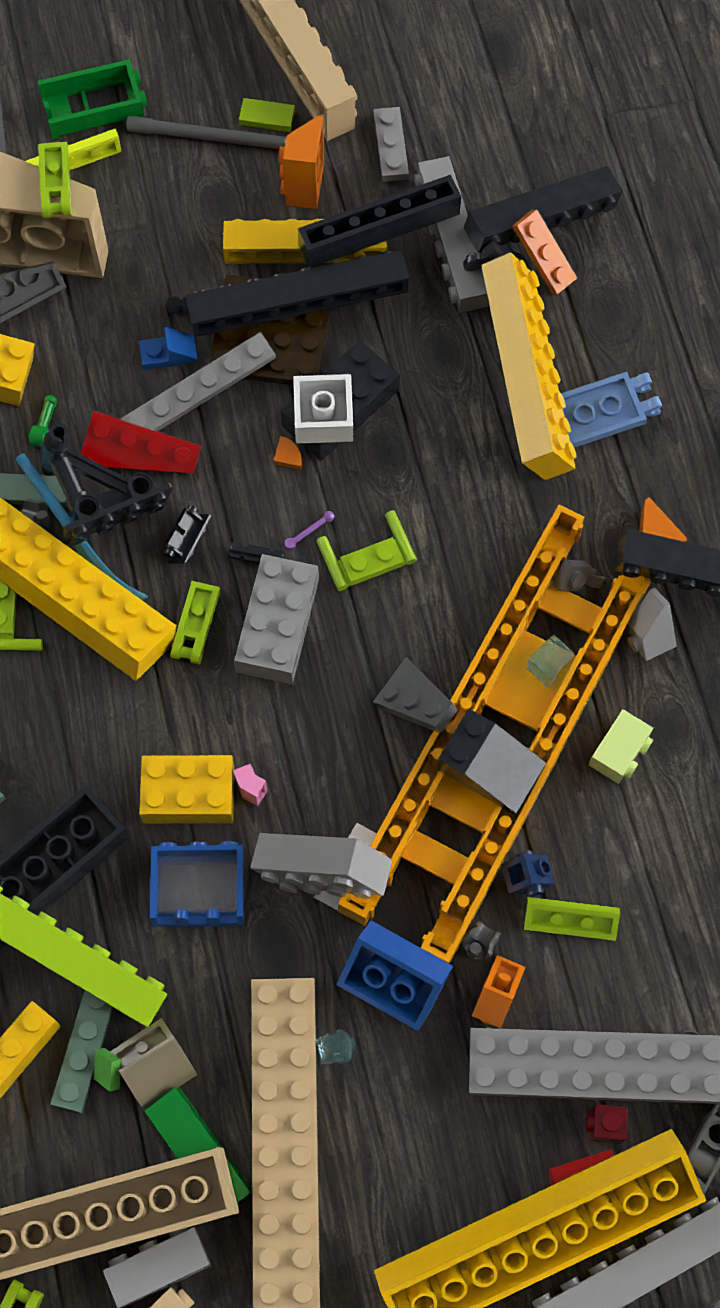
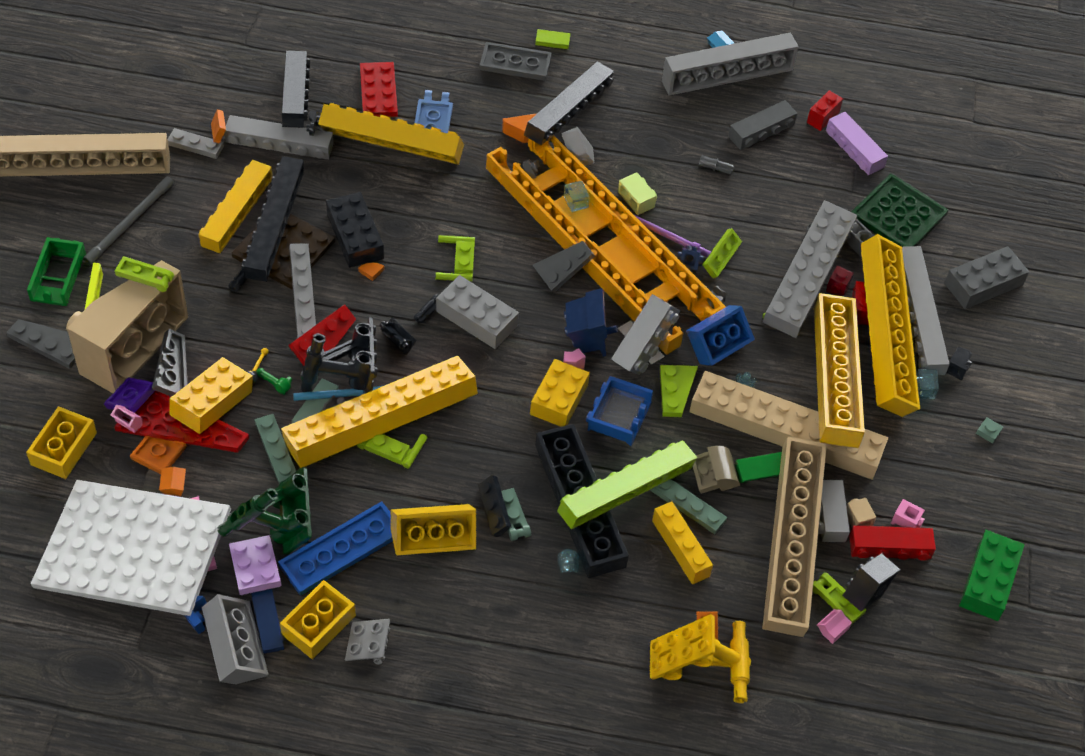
camera: 70 degrees left, 15 degrees down
bright green tile [93,1048,122,1091] -> none
blue slope [139,327,198,370] -> none
lime plate [171,581,220,665] -> none
lime tile [239,98,295,132] -> none
orange slope [278,116,324,209] -> none
medium lavender hinge [284,511,334,550] -> none
white brick [293,374,353,443] -> none
black brick [298,174,462,268] -> none
slope [437,709,546,815] -> none
orange slope [472,955,526,1029] -> none
plate [512,210,577,294] -> none
none -> orange tile [211,109,226,143]
none -> hinge [246,348,269,387]
none -> red plate [360,62,398,117]
none -> dark blue piece [564,288,618,357]
none -> medium lavender bar [633,214,711,257]
none -> lime wing [660,365,698,417]
none -> yellow brick [814,293,865,448]

